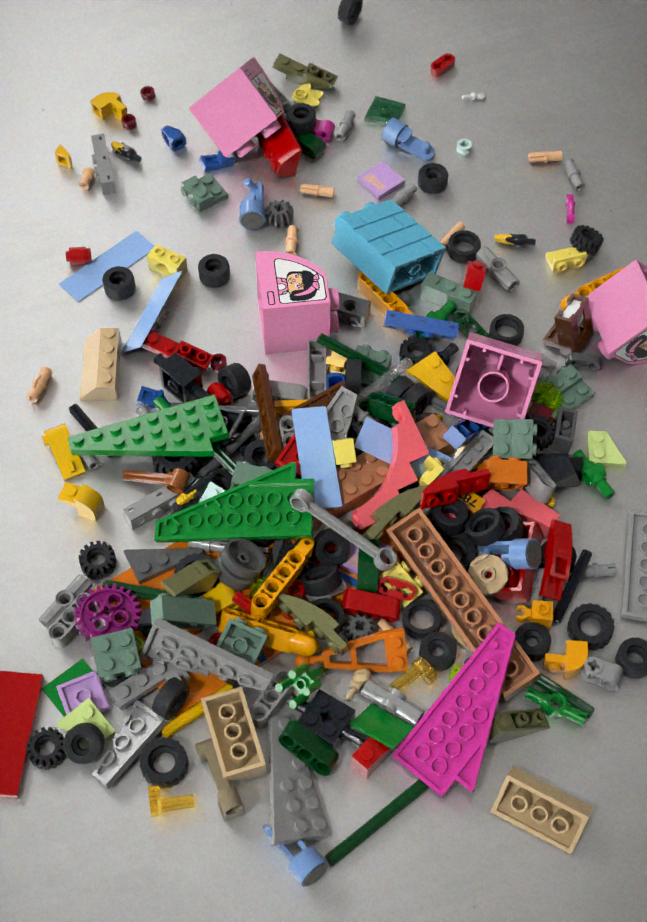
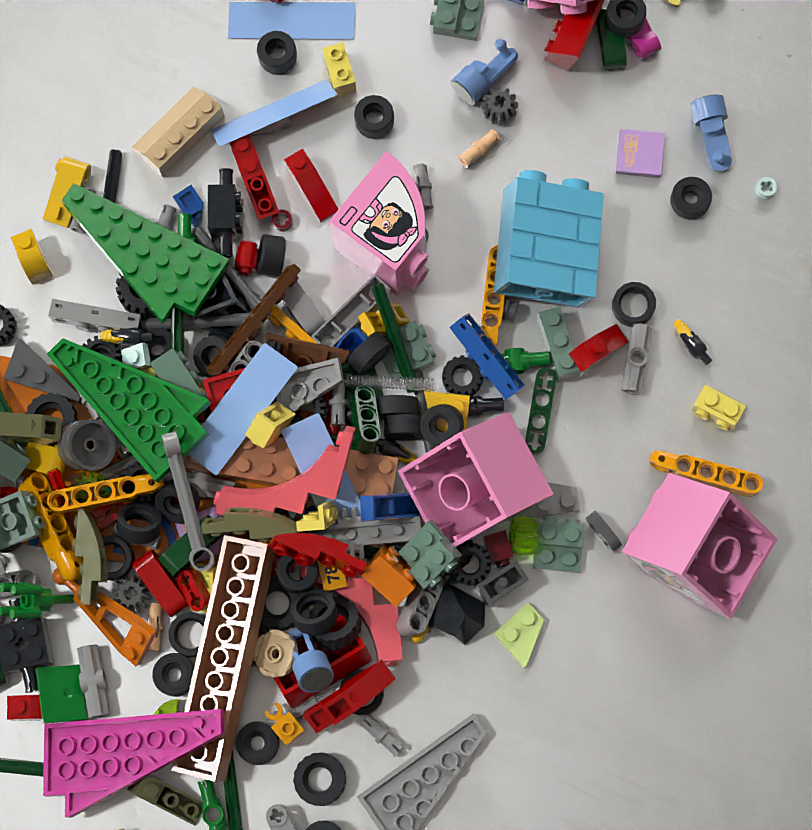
camera: 50 degrees right, 20 degrees up
light nougat pin [26,367,53,403] -> none
dark orange axle [122,468,190,494] -> none
light nougat axle [300,184,334,198] -> none
dark grey brick [332,292,371,328] -> none
light grey pin [335,110,356,141] -> none
tan piece [345,668,371,701] -> none
clear green tile [364,96,406,127] -> none
clear yellow piece [390,656,438,691] -> none
light grey pin [392,182,417,206] -> none
light nougat piece [439,222,465,247] -> none
black tyre [489,314,524,346] -> none
reddish brown brick [543,293,594,355] -> none
light orange brick [543,640,588,679] -> none
black axle [553,549,592,623] -> none
dark pink arm [565,194,575,224] -> none
black tyre [570,225,604,255] -> none
green pin [573,449,615,500] -> none
none -> red slope [284,148,339,222]
none -> black tyre [420,404,464,446]

